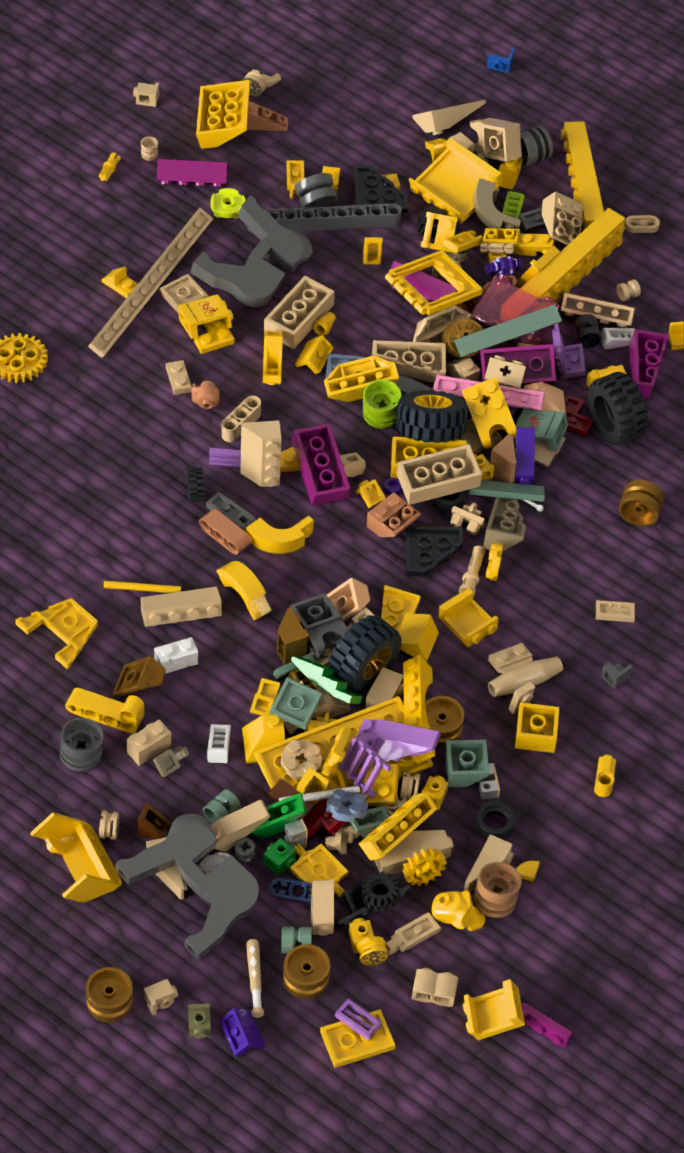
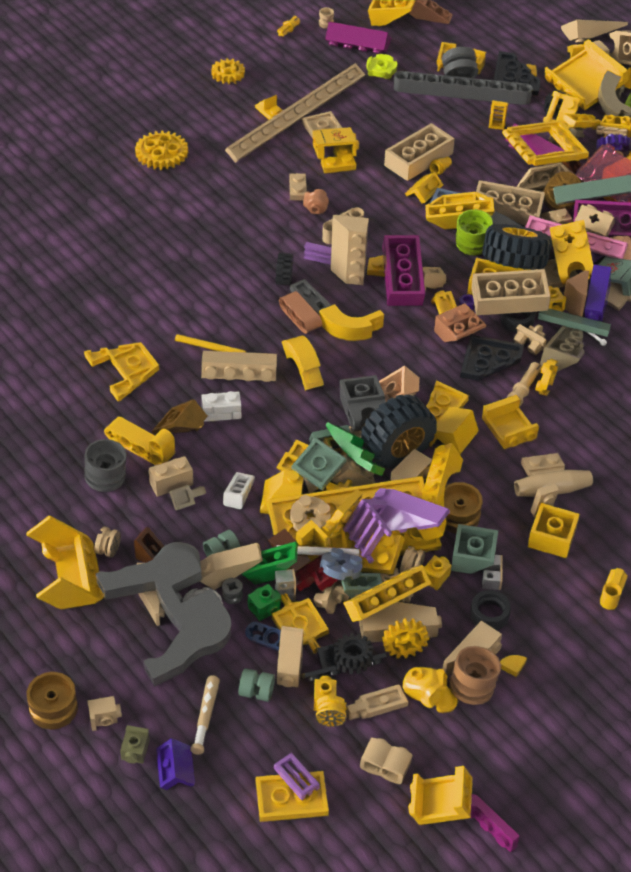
camera: 15 degrees right, 5 degrees down
dark grey animal [190,195,313,308] -> none
yellow arch [263,330,283,385] -> none
pearl gold slope [277,608,309,665] -> none
pearl gold wheel [283,944,330,999] -> none
none -> yellow gear [211,58,245,84]

